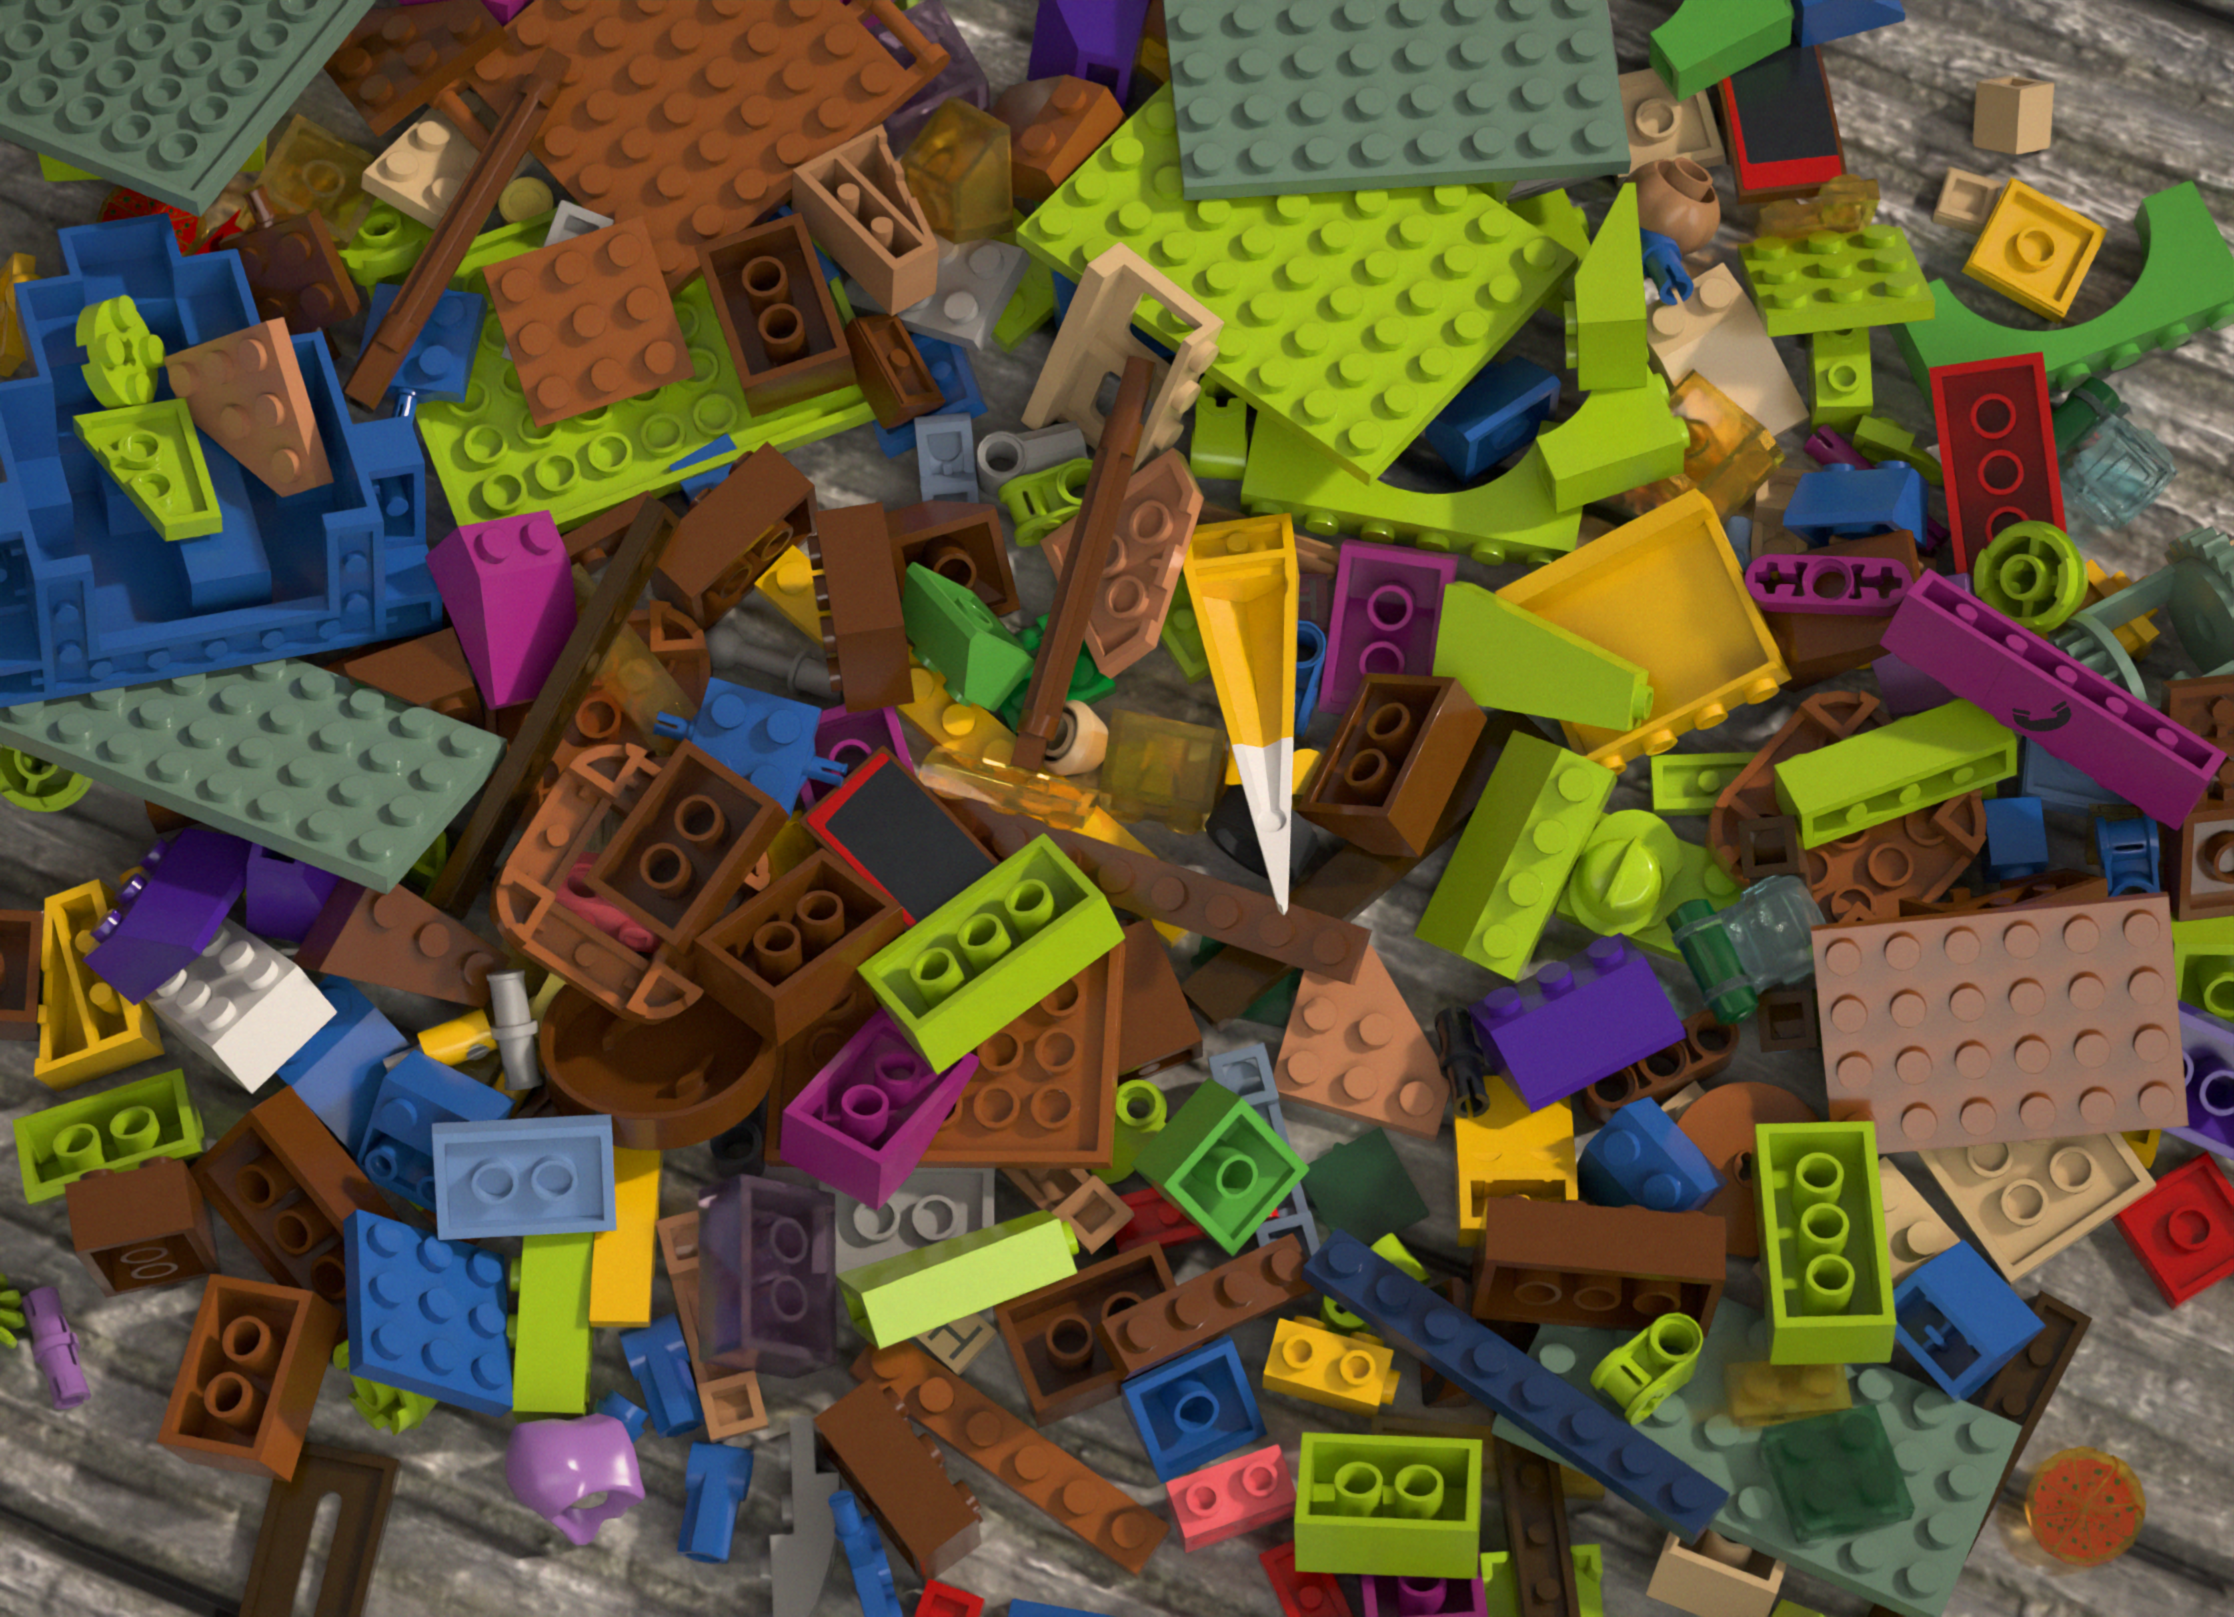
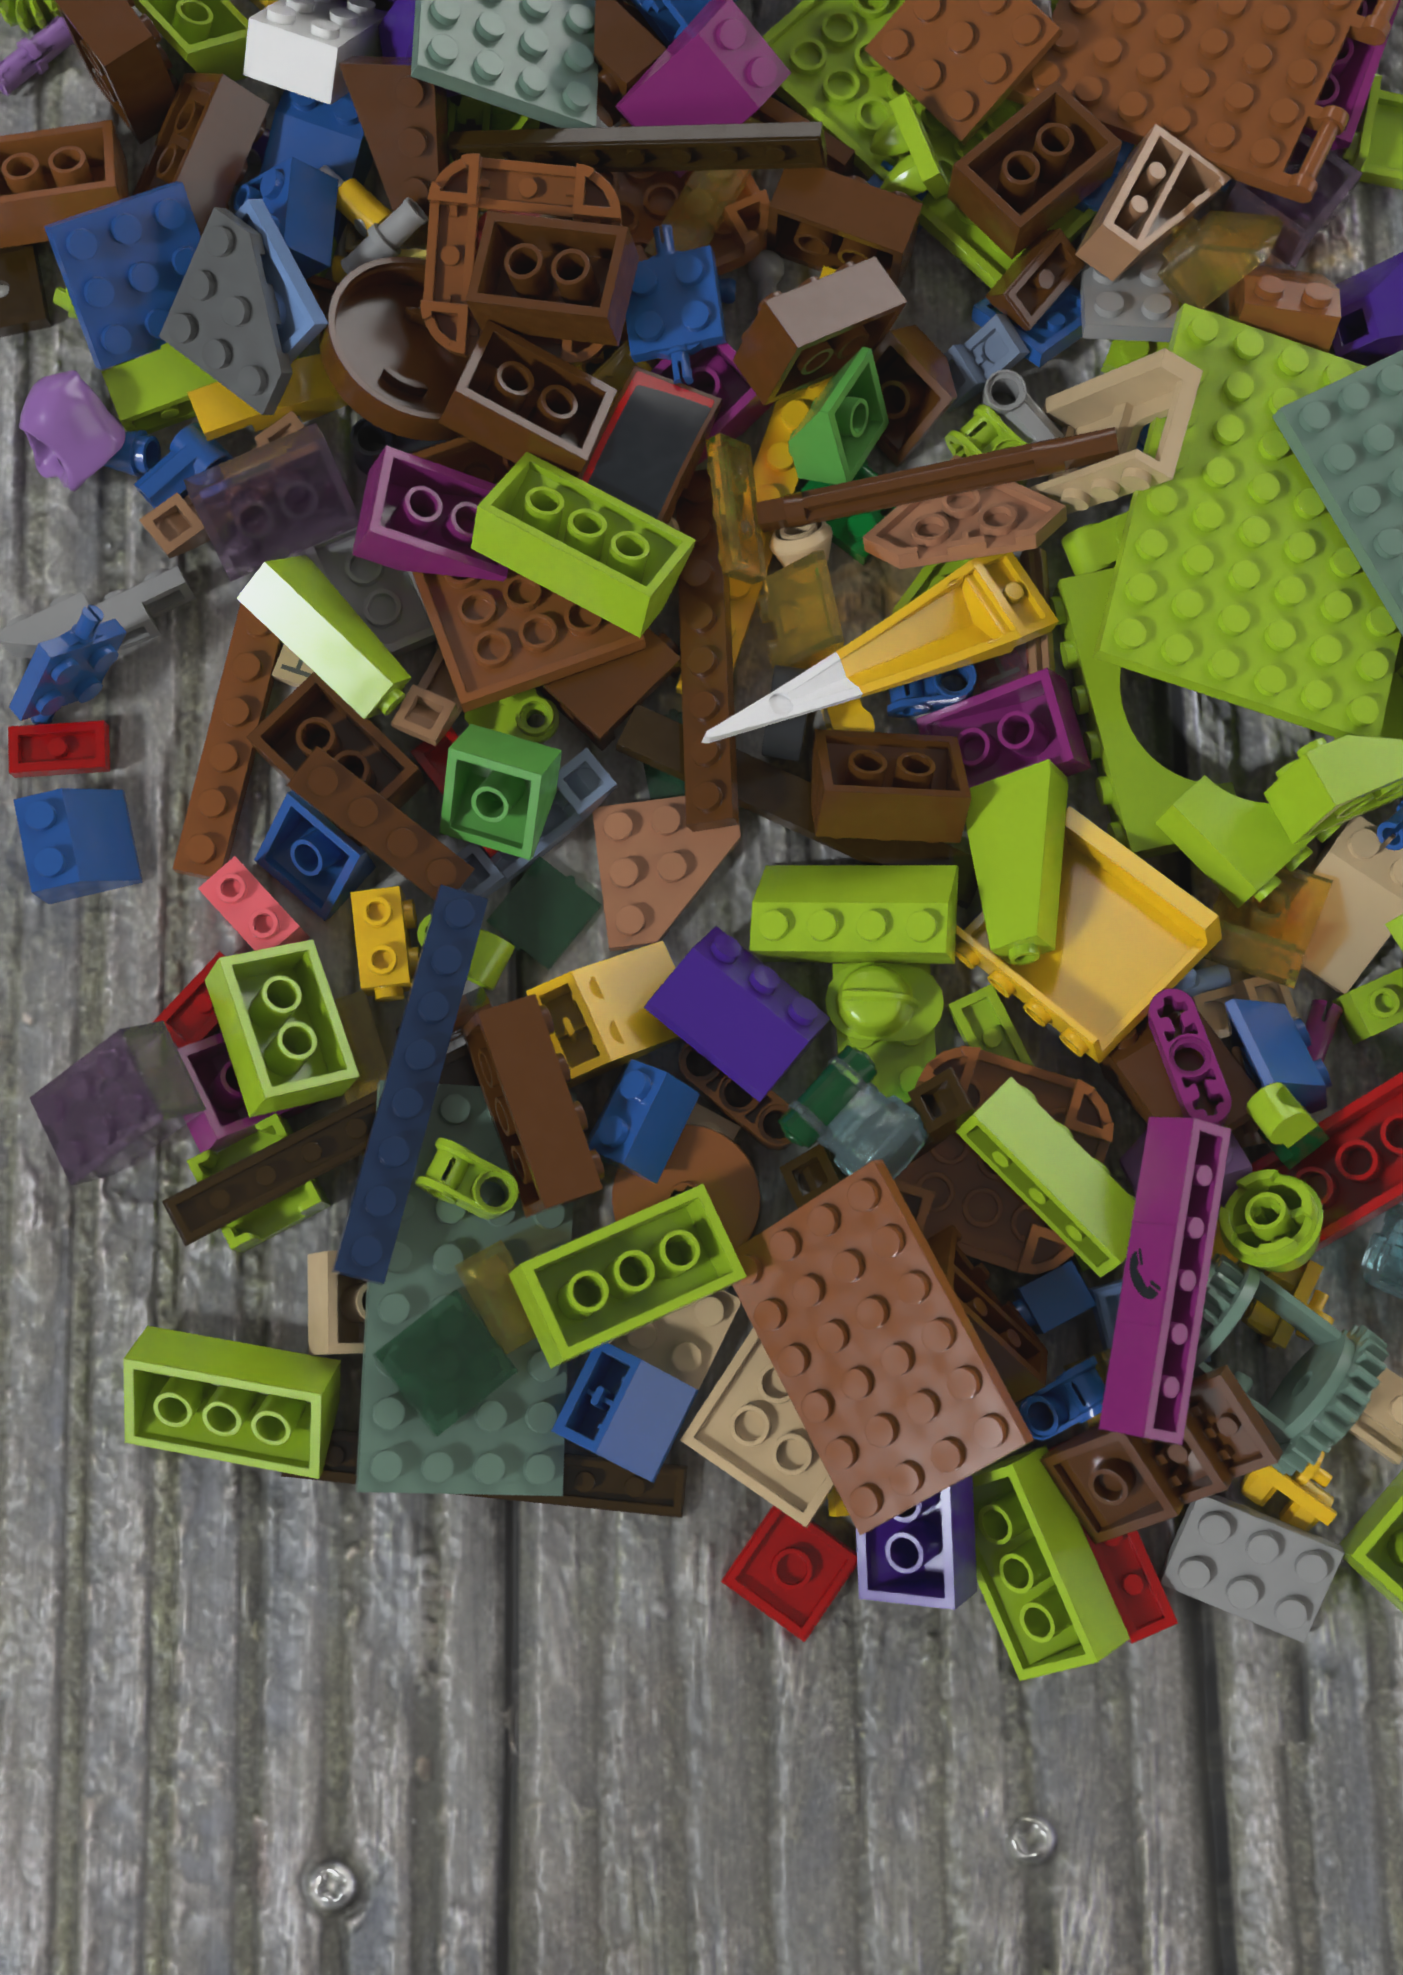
camera: 65 degrees right, 10 degrees up
blue piece [677,1440,754,1565] -> none
reddish brown brick [813,1377,983,1586] -> none
blue slope [1425,355,1561,486] -> none
black pin [1434,1007,1490,1118] -> none
lime plate [1851,415,1944,486] -> none
tile [2024,1446,2147,1567] -> none
none -> dark grey plate [159,207,293,415]
none -> lime tile [869,93,949,200]
none -> lime leg [1246,1082,1330,1170]

